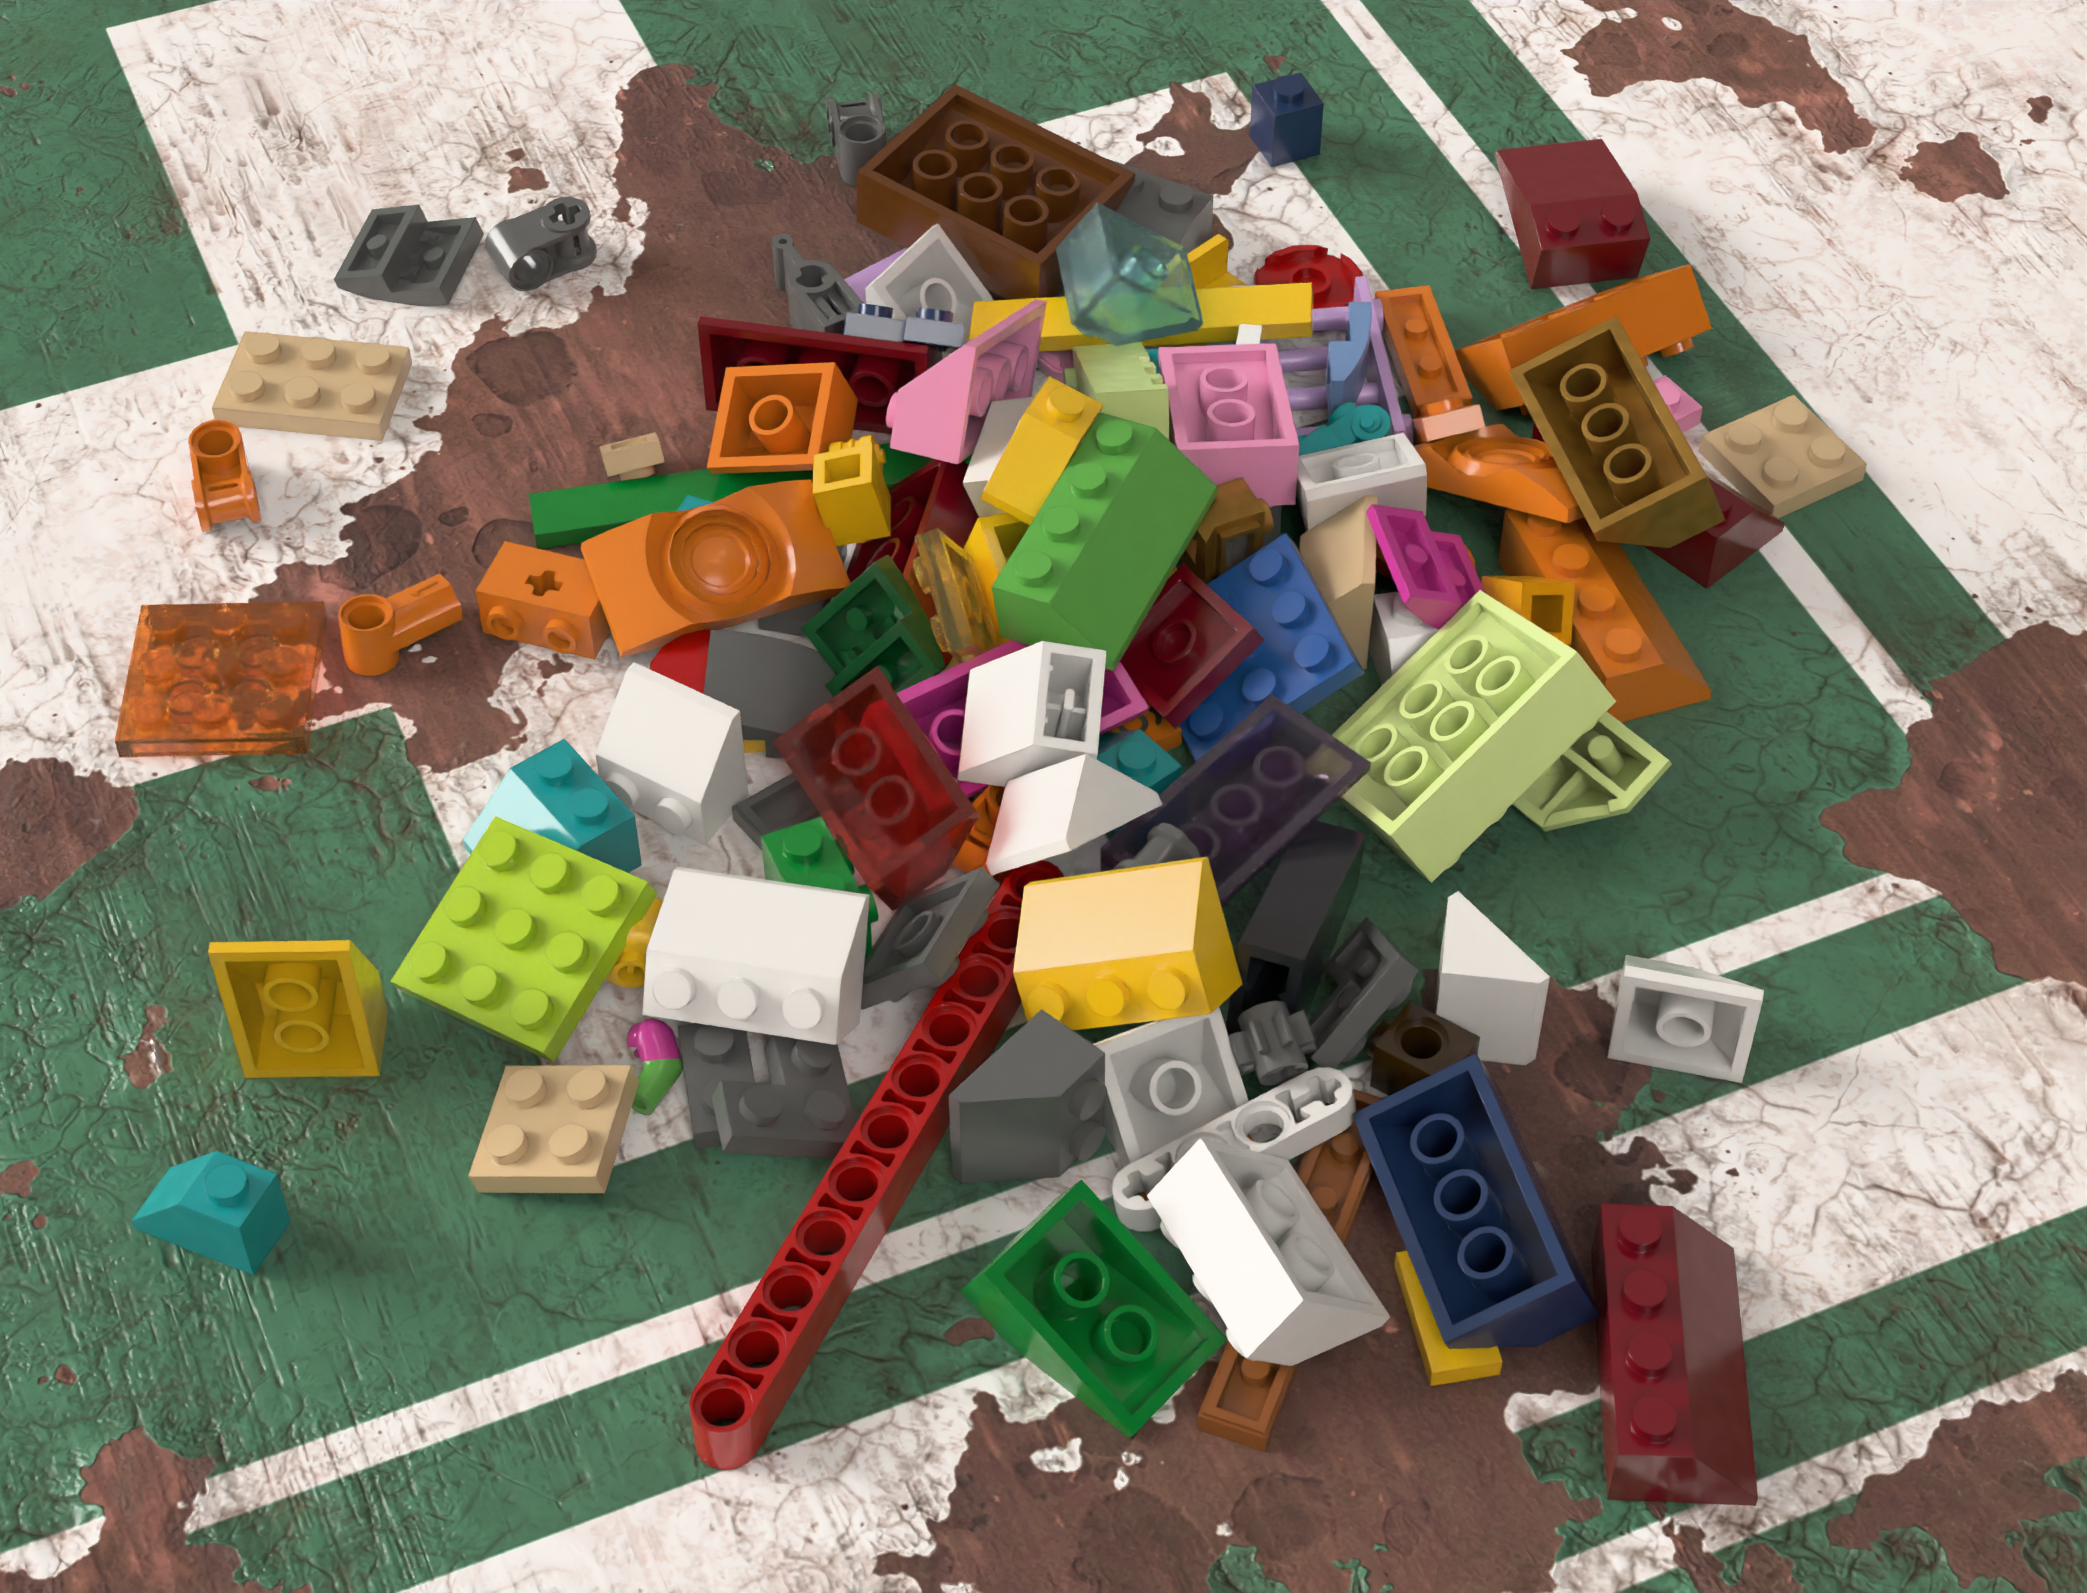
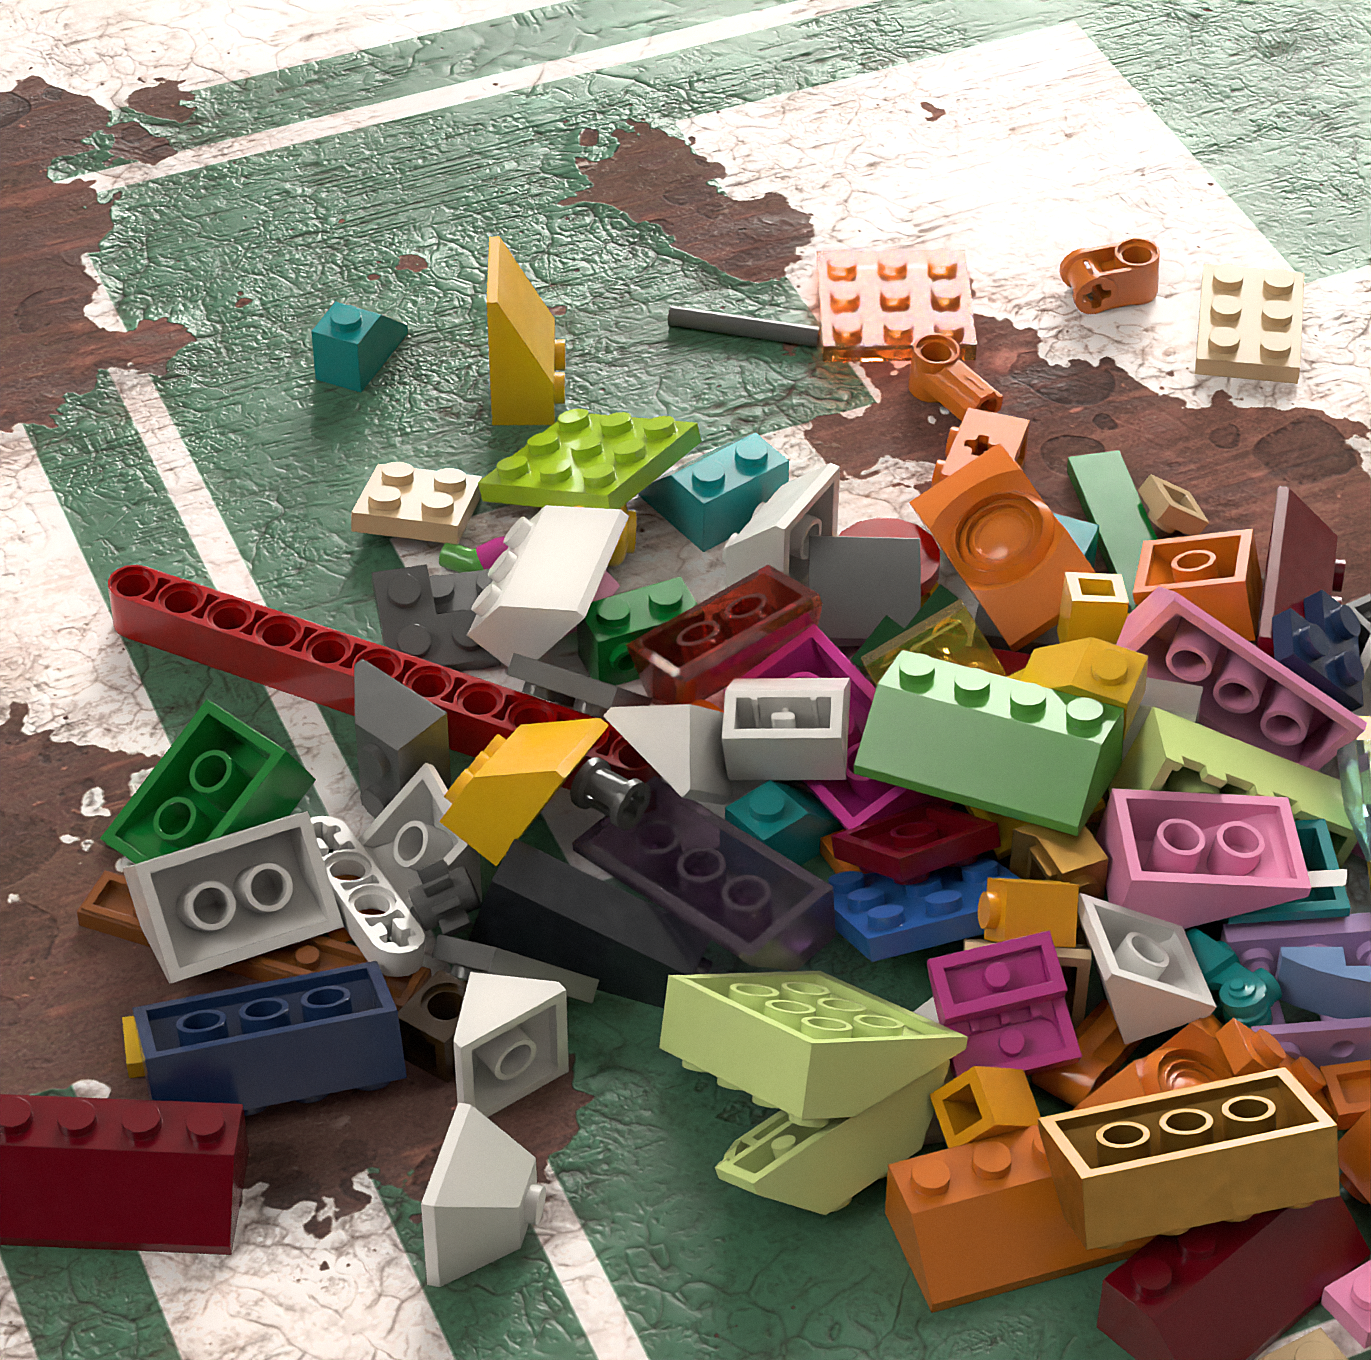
camera: 90 degrees right, 5 degrees down
none -> dark grey bar [668,305,821,347]
none -> light orange brick [978,878,1079,948]

